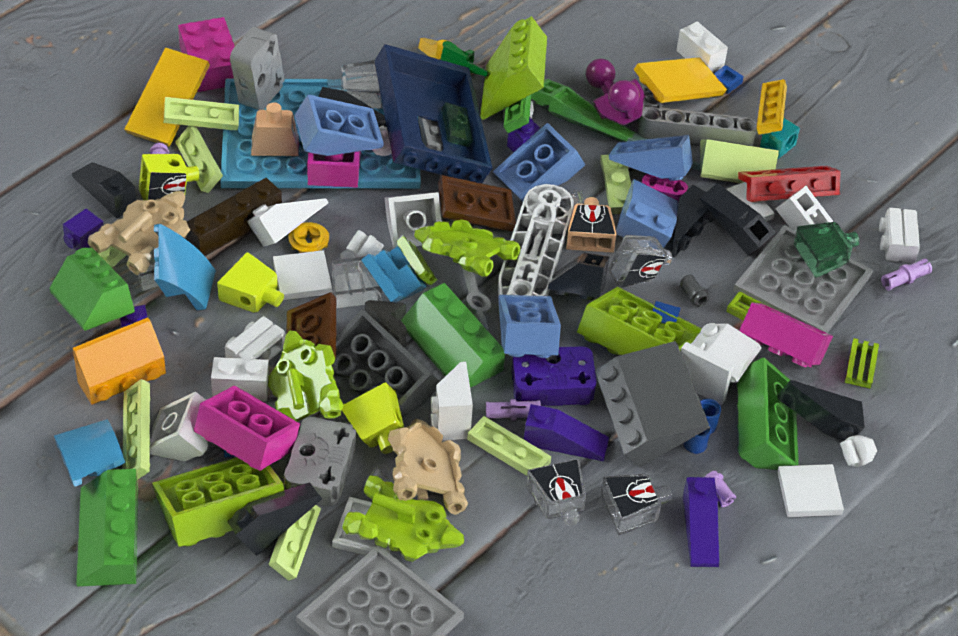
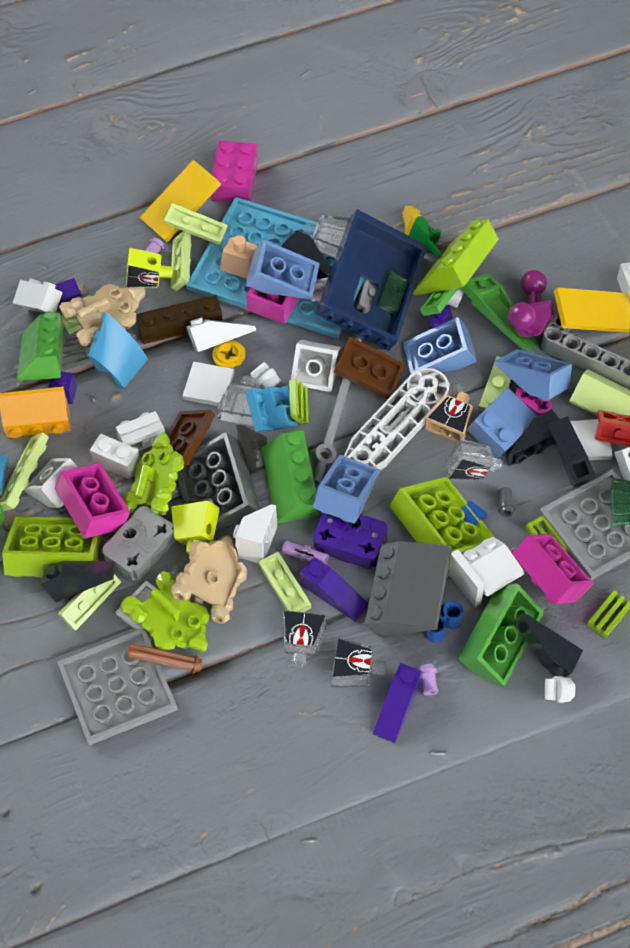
camera: 30 degrees right, 10 degrees up
black slope [72,162,136,218] -> none
neon yellow torso [217,252,284,313] -> none
light grey axle [230,27,285,110] -> none
lime shield [414,219,520,277] -> none
black slope [548,252,610,300] -> none
white tile [777,464,844,517] -> none
none -> white brick [13,279,63,313]
none -> axle [128,644,203,674]

